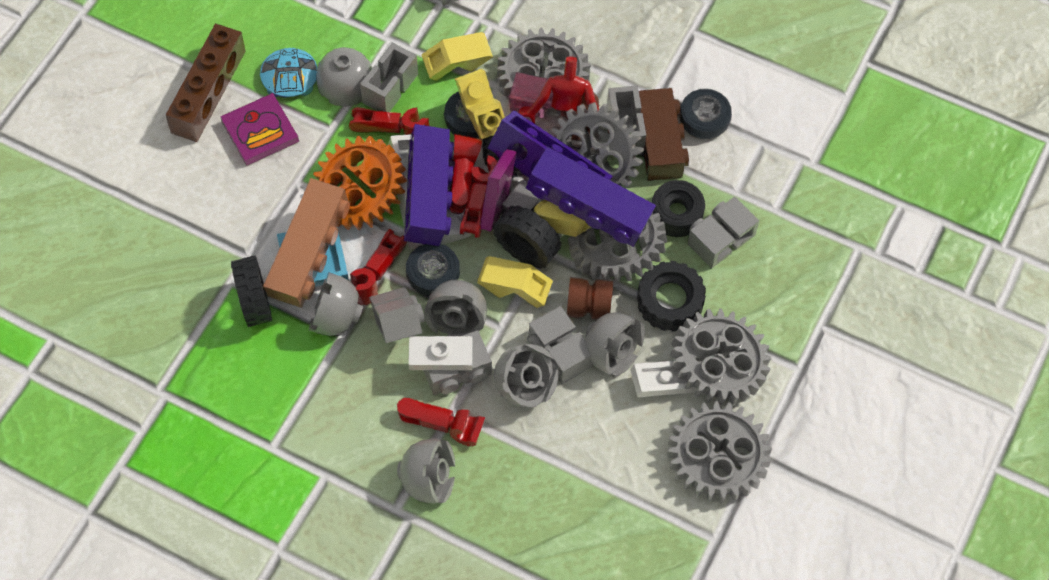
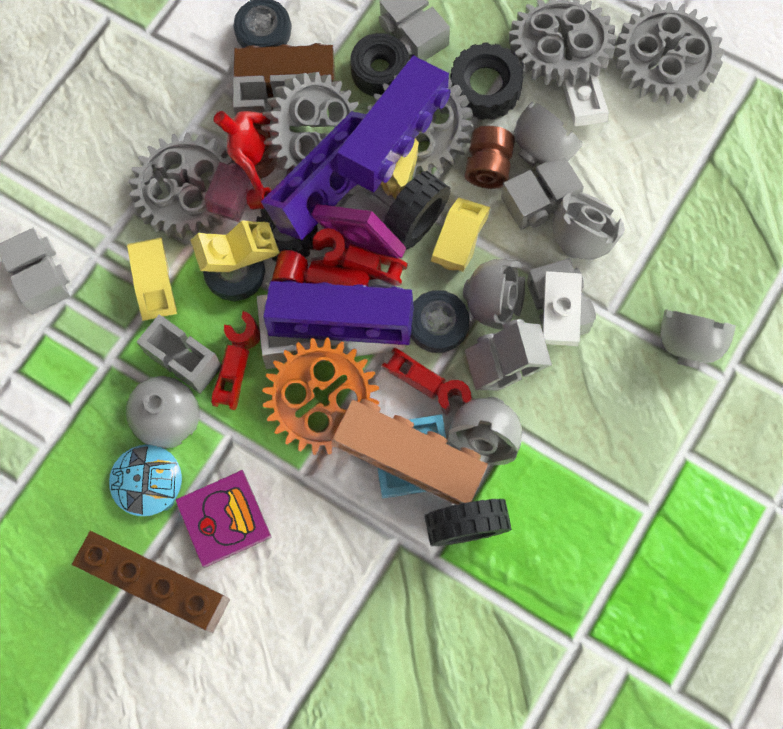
camera: 80 degrees left, 10 degrees up
red piece [397,397,485,447] -> none

